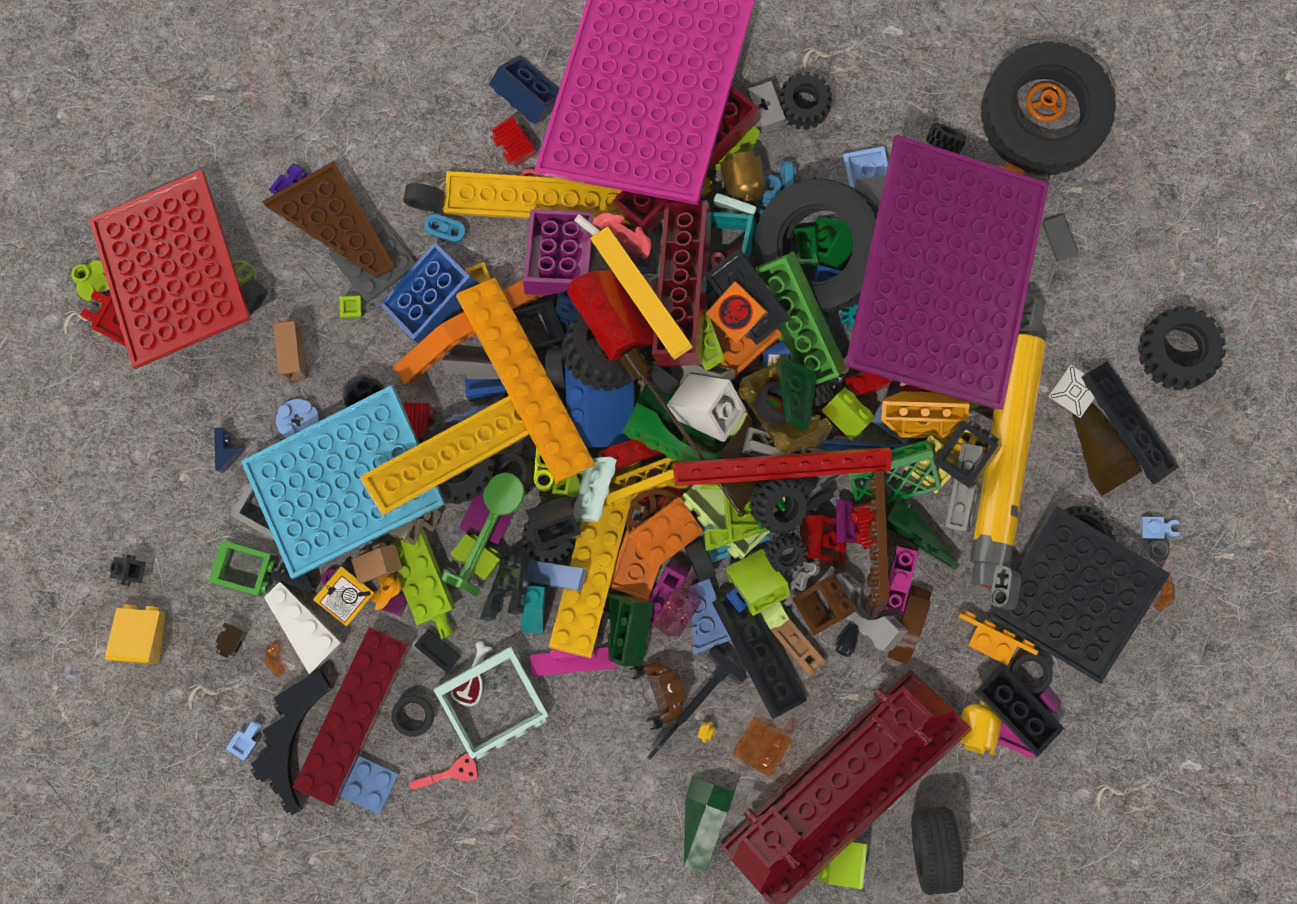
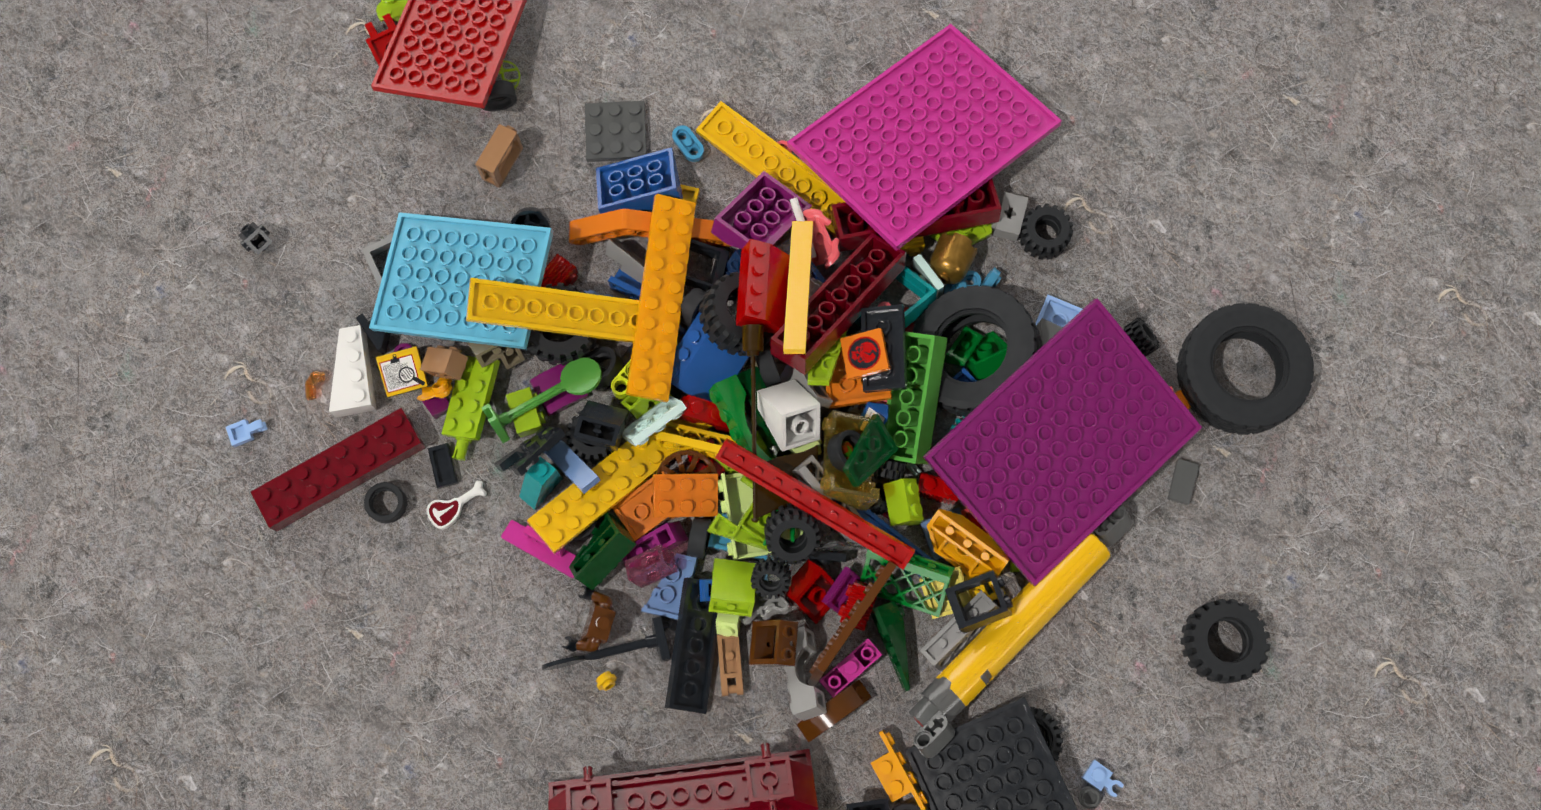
camera: 35 degrees right, 5 degrees down
yellow slope [105,605,165,664] -> none
bright green window [208,540,276,597] -> none
dark blue slope [214,427,244,473] -> none
dark brown brick [216,623,248,658] -> none
black arch [250,670,333,815] -> none
reddish brown wing [262,161,395,278] -> none
dark purple plate [269,163,308,195] -> none
light blue plate [276,399,320,438] -> none
lime plate [339,296,362,319] -> none
medium blue plate [340,756,399,815] -> none
black tyre [403,183,445,211] -> none
coral piece [409,753,477,790] -> none
light aqua window [434,646,549,759] -> none
dark blue slope [489,55,559,125] -> none
red brick [491,116,536,167] -> none
dark green wedge [684,776,735,875] -> none
clear orange bracket [732,718,793,778] -> none
black cone [835,623,859,657] -> none
orange piece [1026,82,1067,122] -> none
white sticker [1048,365,1095,418] -> none
dark brown wedge [1072,404,1143,496] -> none
black plate [1081,361,1179,485] -> none

